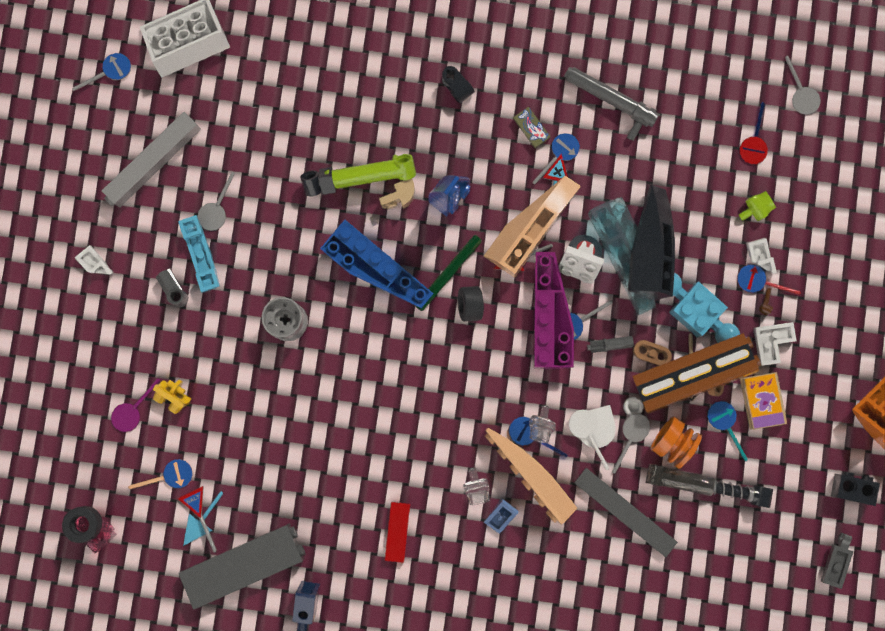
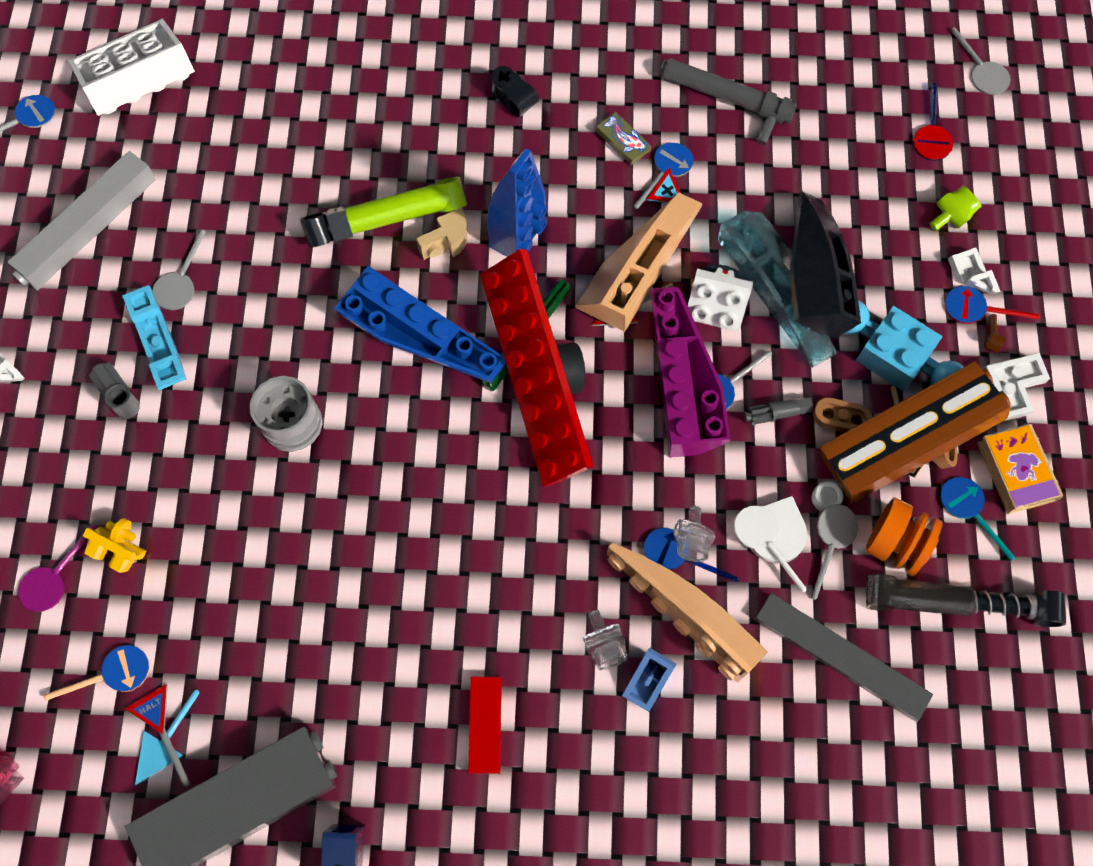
camera: 10 degrees left, 15 degrees down
none -> red plate [480,249,594,487]

